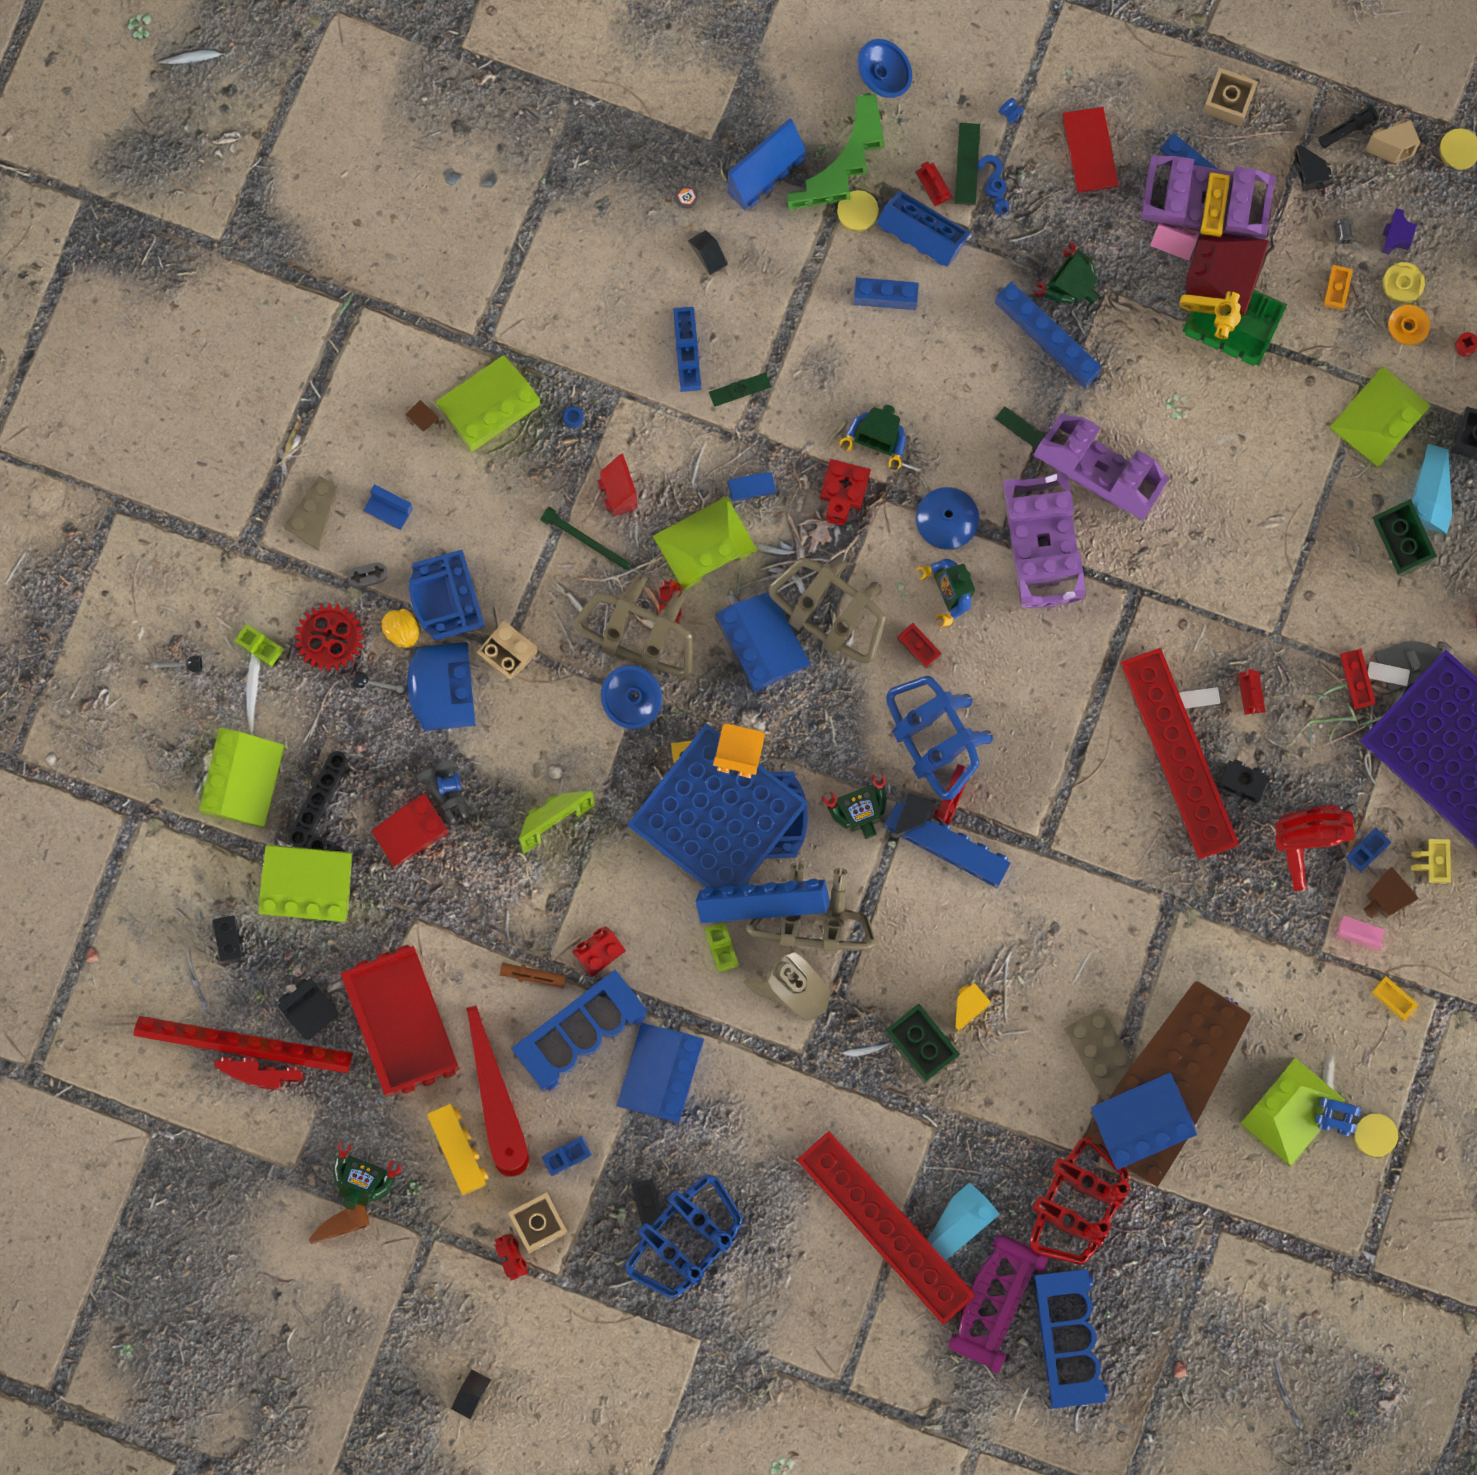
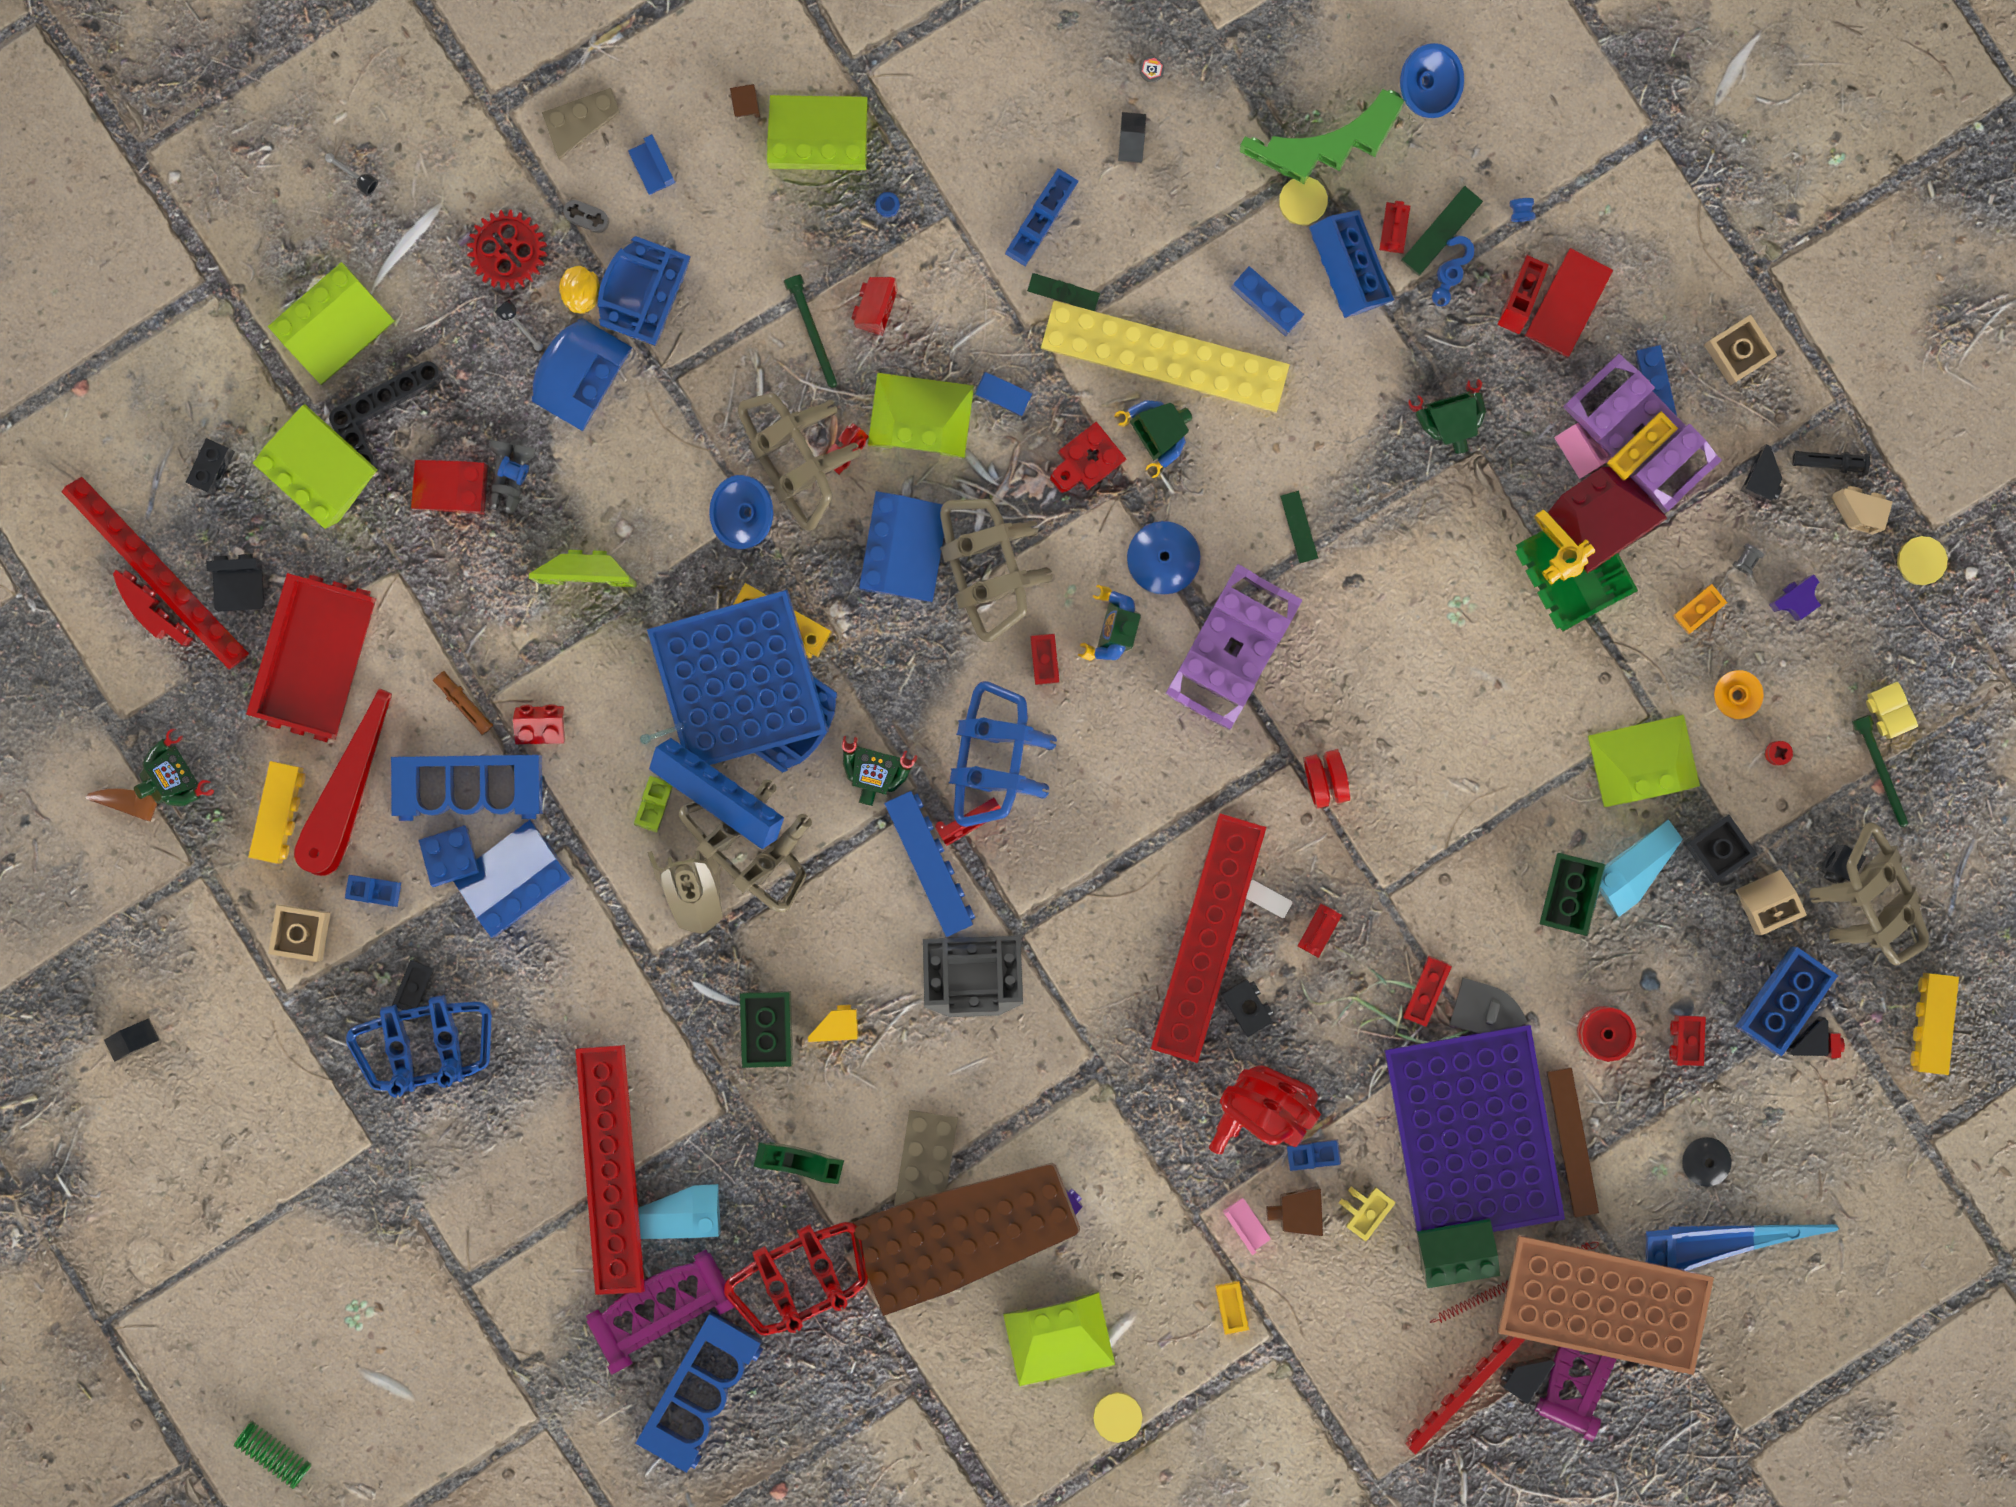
camera: 40 degrees right, 10 degrees up
lime slope [234,624,284,667] -> none
tan slope [477,621,538,680] -> none
red hinge [494,1233,528,1281] -> none
light orange bracket [713,724,765,778] -> none
blue slope [727,118,806,210] -> none
black slope [893,793,935,838] -> none
blue brick [995,281,1102,388] -> none
medium lavender piece [1033,413,1170,521] -> none
blue slope [1091,1072,1198,1170] -> none
blue brick [1314,1097,1362,1136] -> none
white sticker [1368,662,1410,686] -> none
light yellow tile [1382,262,1425,304] -> none
none -> blue plate [419,825,480,887]
none -> clear light blue hinge [640,722,684,744]
none -> dark green arch [754,1142,844,1184]
none -> dark grey slope [923,936,1023,1017]
none -> light yellow plate [1041,301,1290,412]
none -> red wheel [1303,749,1350,809]
none -> red slope [1497,255,1549,334]

